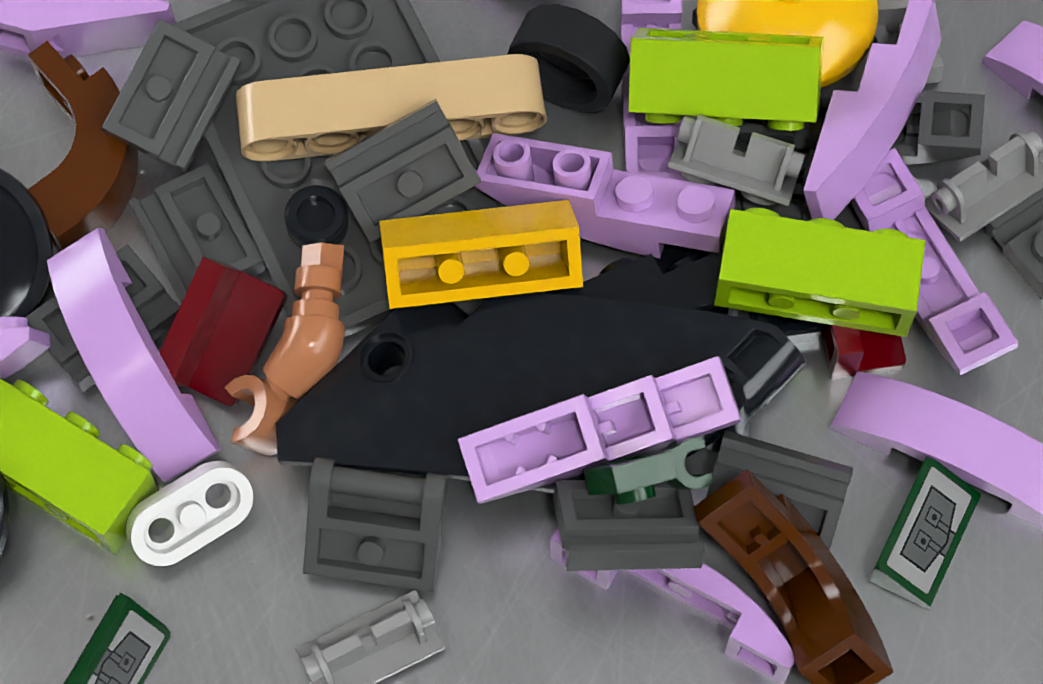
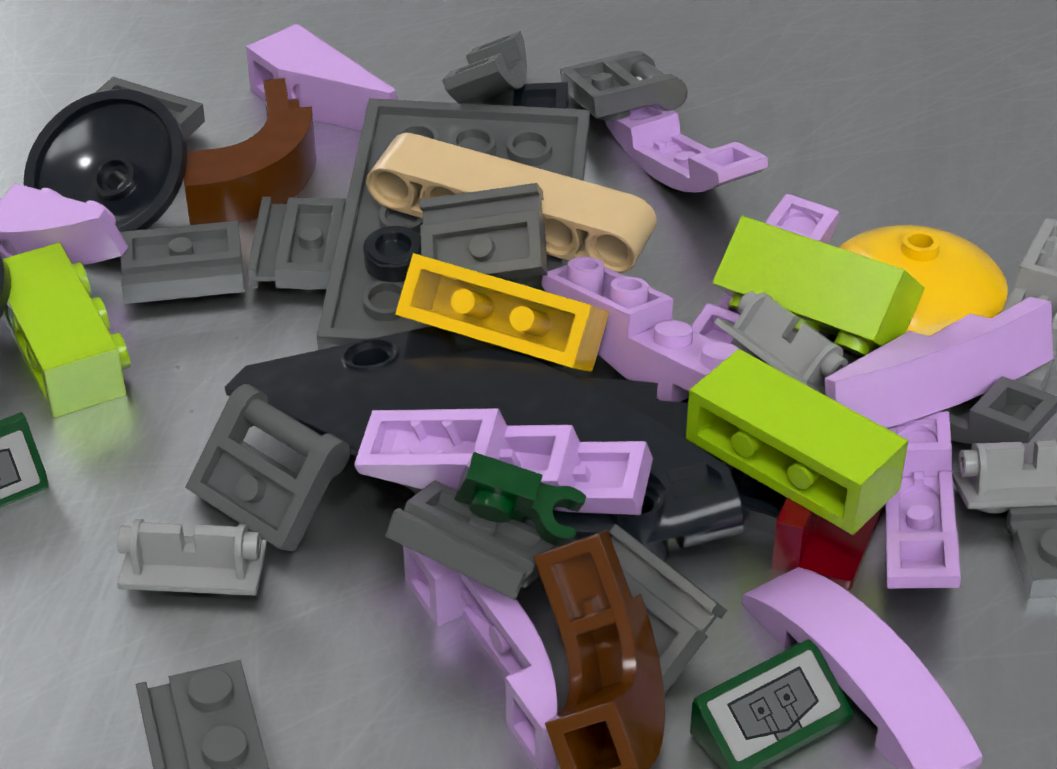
camera: 30 degrees right, 25 degrees down
lavender slope [47,228,221,482] -> none
dark grey plate [102,18,241,173] -> none
white plate [126,461,253,566] -> none
dark red panel [159,257,287,407] -> none
nougat piece [224,242,345,456] -> none
black tyre [507,4,630,112] -> none

